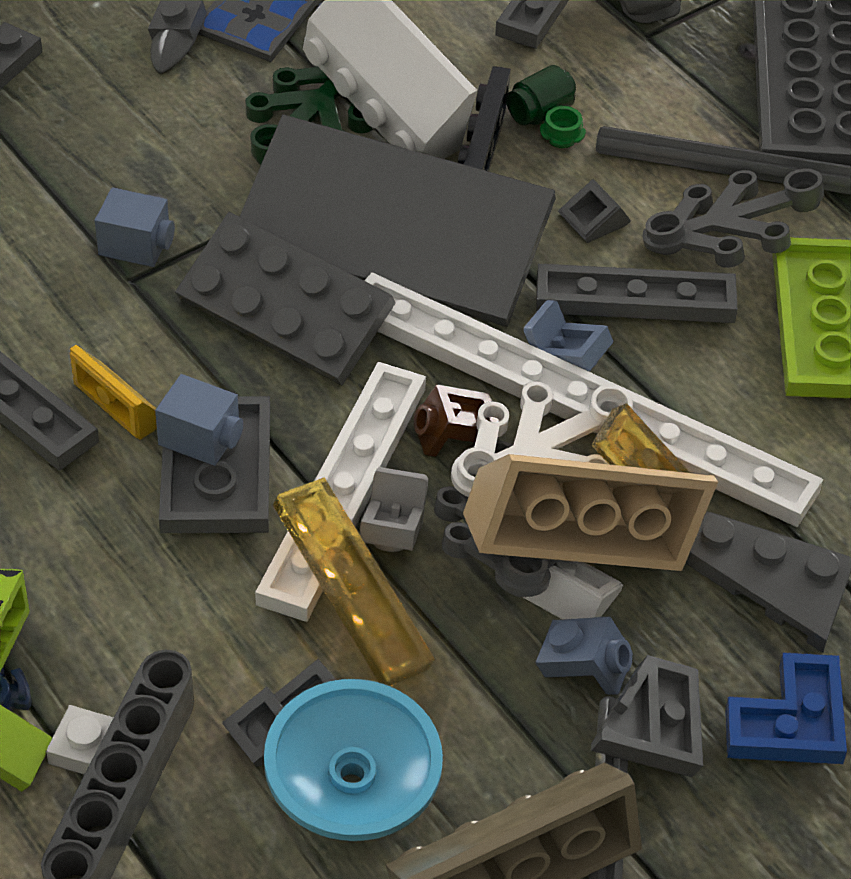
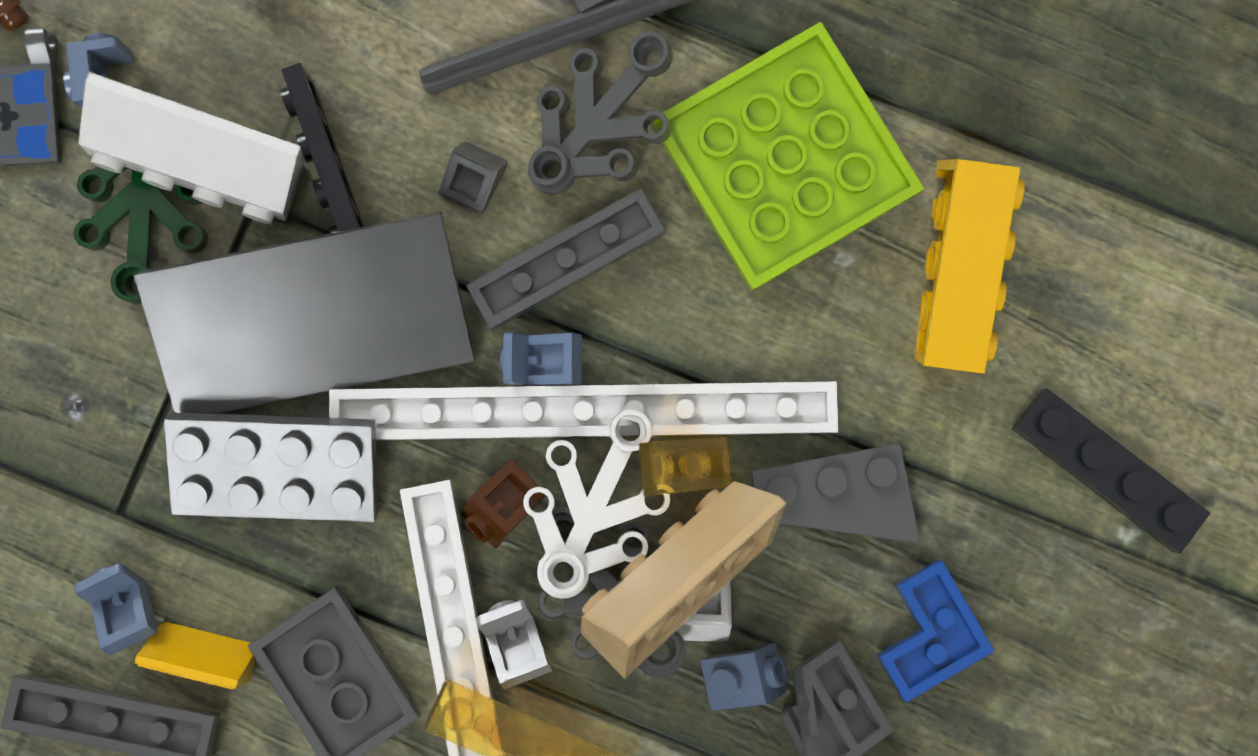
camera: 30 degrees left, 35 degrees up
sand blue brick [95,187,175,267] -> none
sand blue brick [155,374,243,466] -> none
dark green brick [506,65,576,125] -> none
green plate [540,106,586,148] -> none
none -> sand blue bracket [74,564,158,655]

